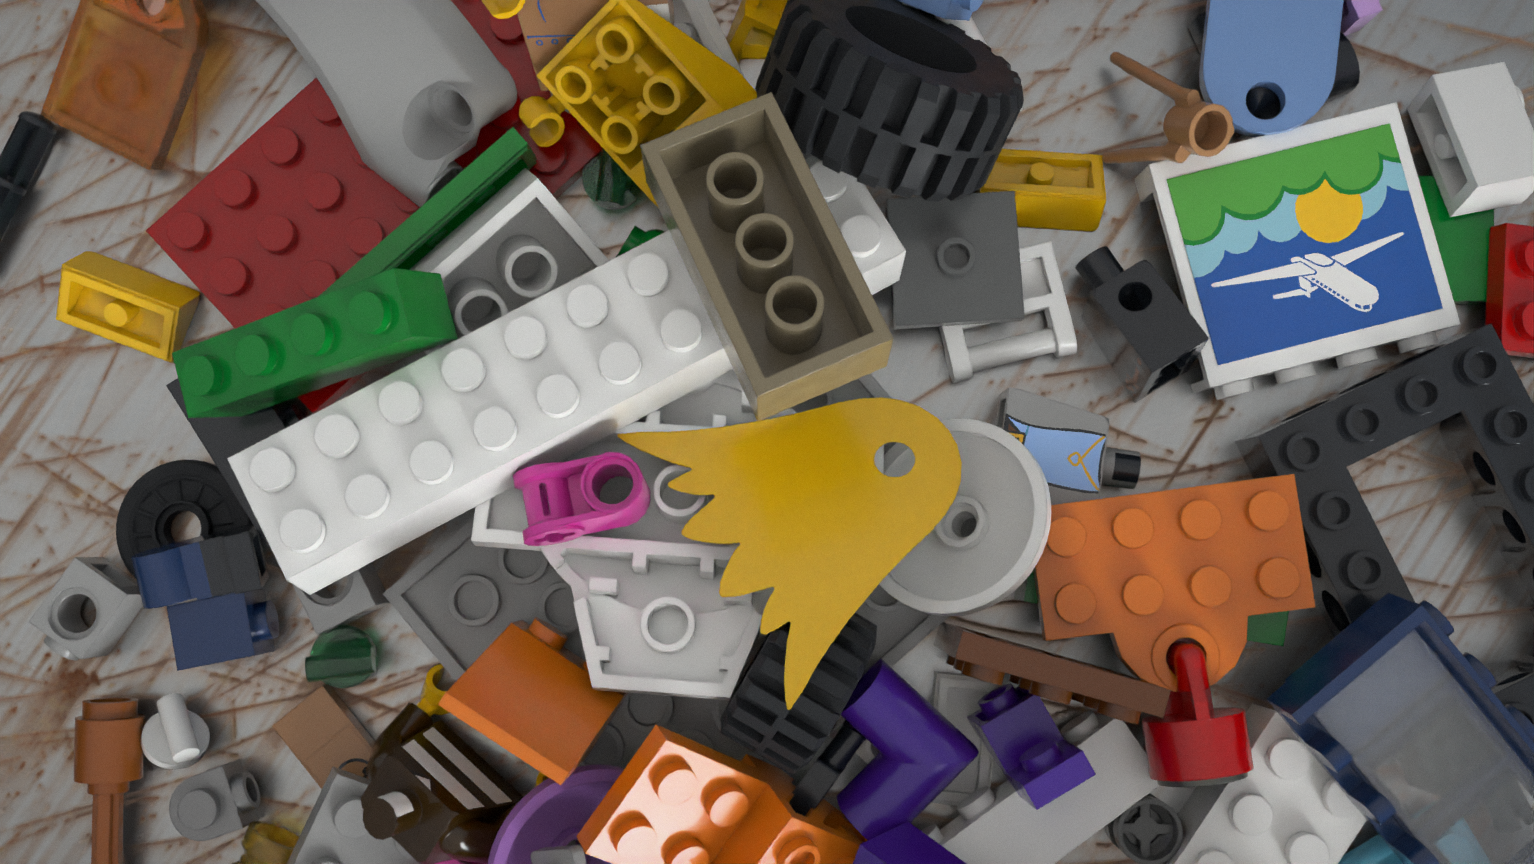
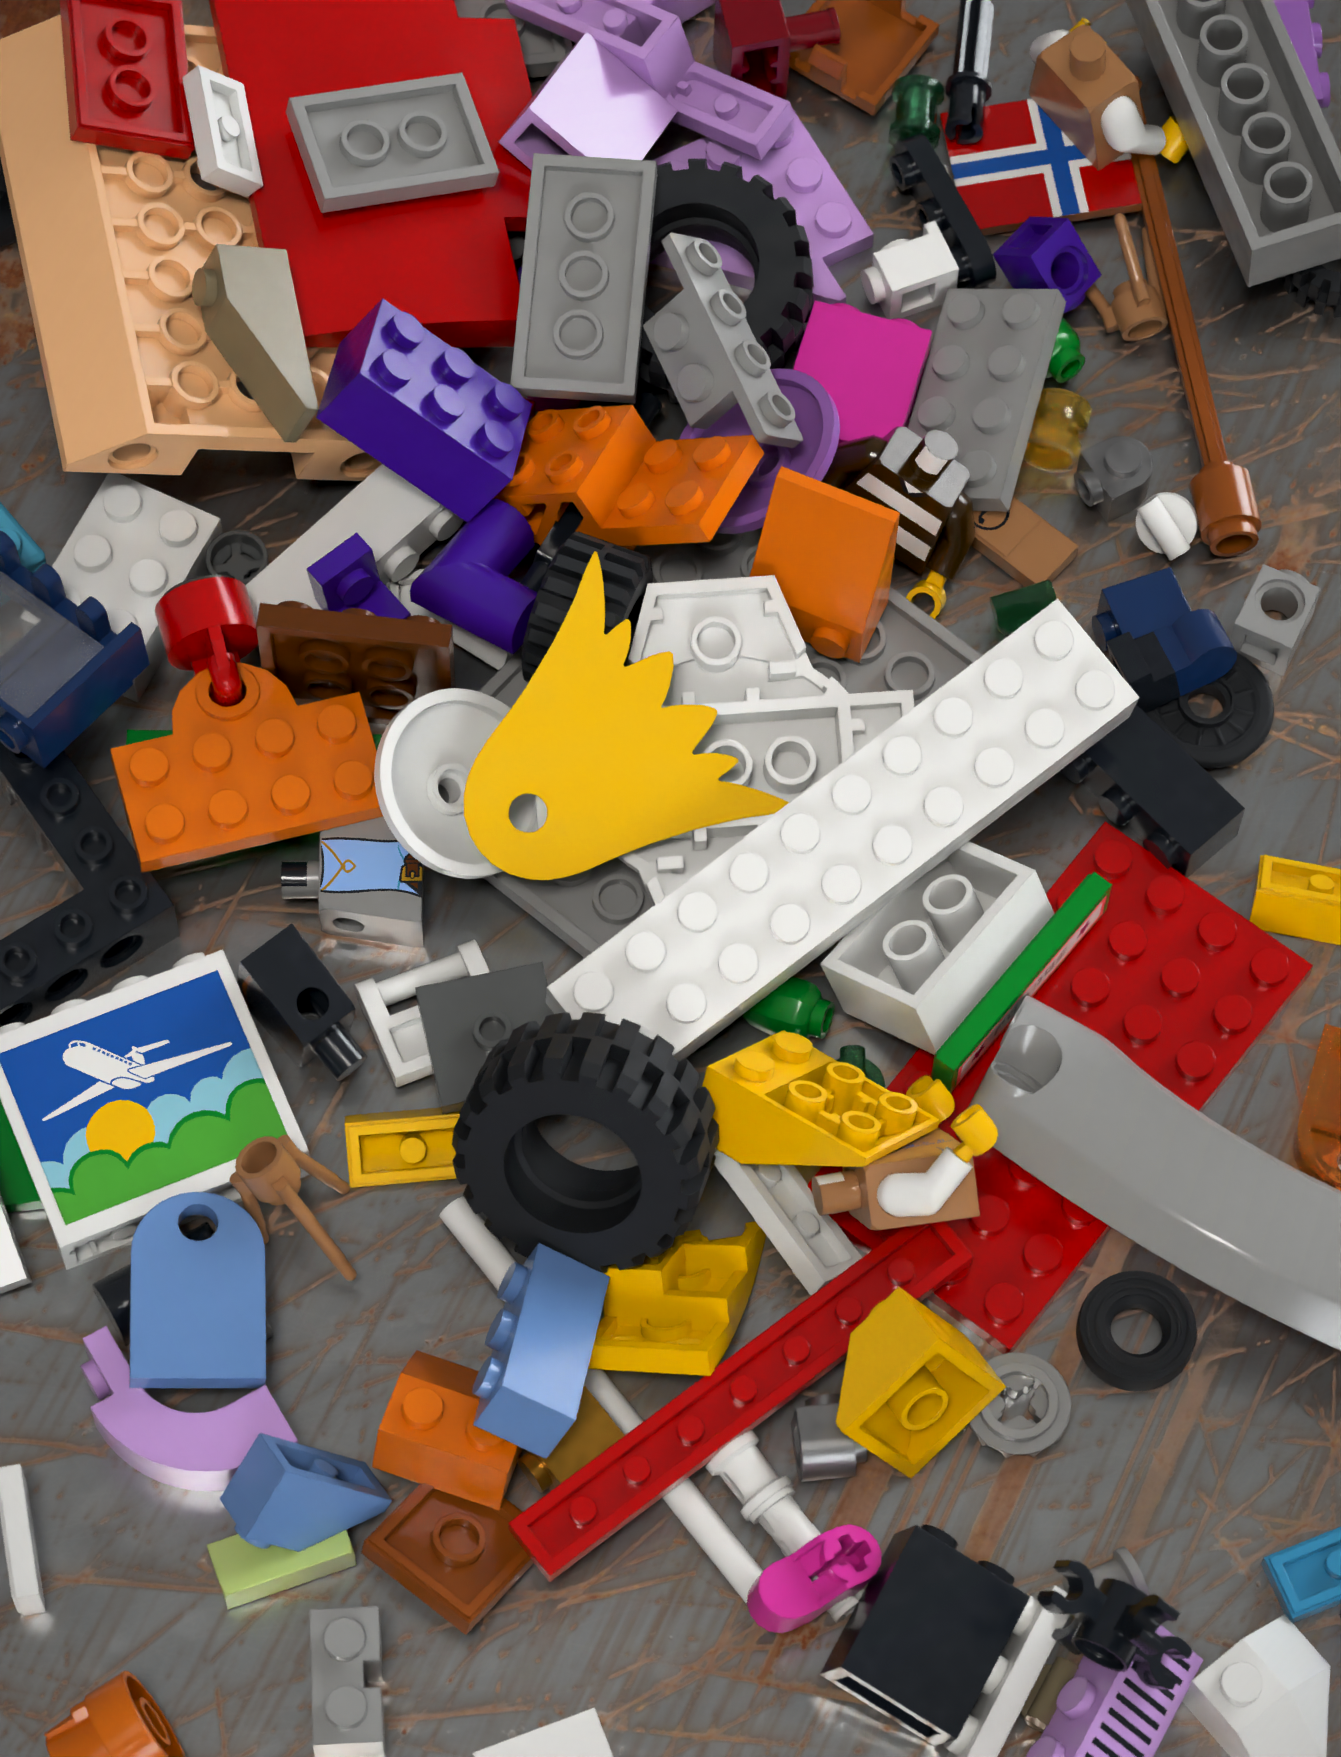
camera: 165 degrees right, 20 degrees down
green brick [172,268,458,418] -> none
dark pink piece [513,452,650,546] -> none
dark tan brick [640,92,894,421] -> none

